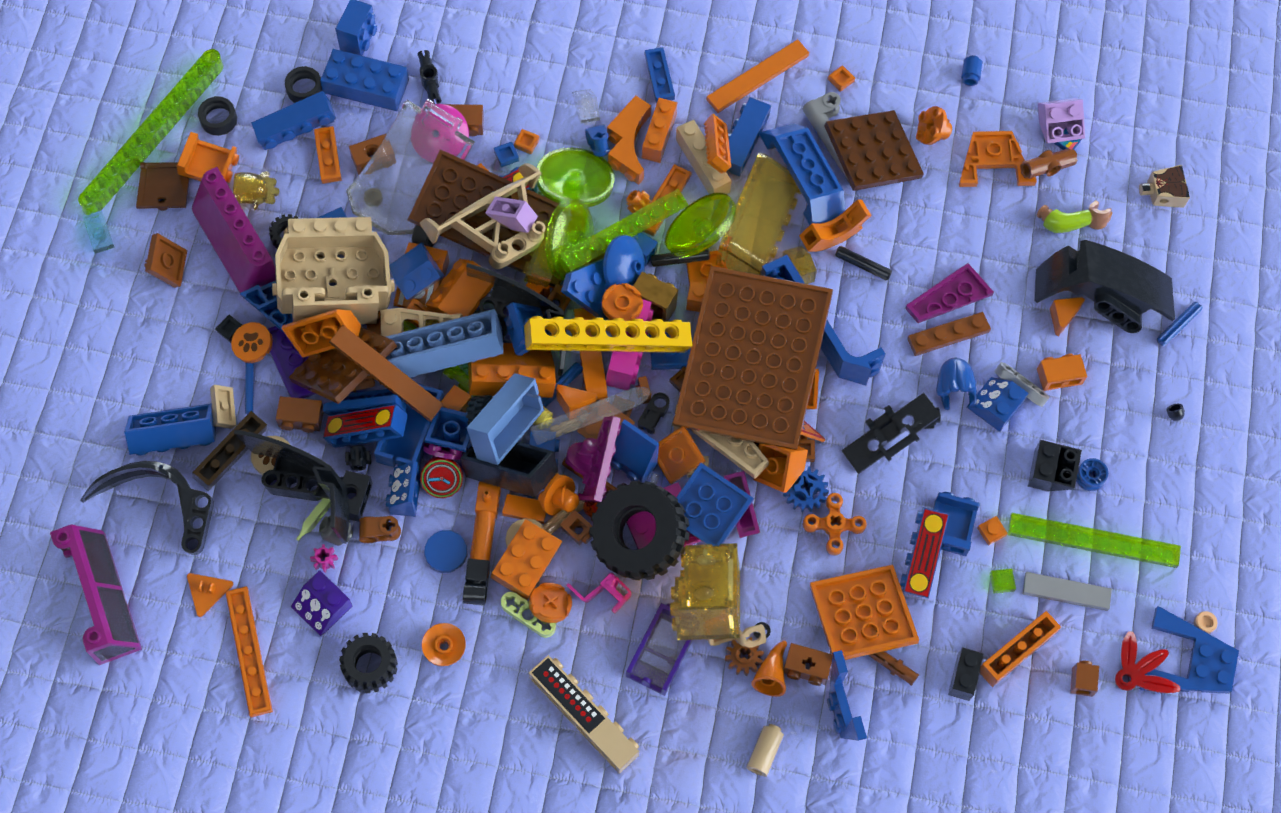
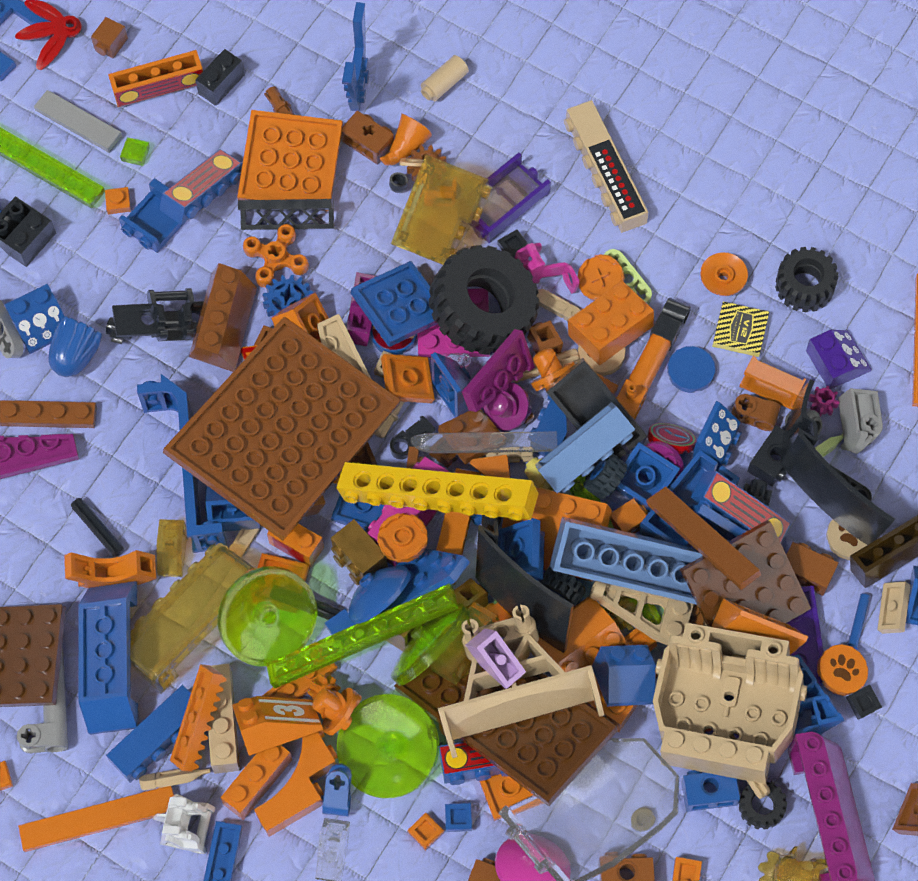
camera: 155 degrees left, 0 degrees up
none -> tan piece [139,769,210,790]
none -> white piece [153,794,215,854]
none -> dark orange slope [189,263,257,372]
none -> orange slope [232,696,323,756]
none -> black fence [238,199,334,230]
none -> orange plate [312,688,362,736]
none -> black plate [497,229,528,258]
none -> tan piece [536,289,581,321]
none -> tile [712,301,769,357]
none -> orange window [739,356,806,409]
none -> light grey piece [838,388,883,454]

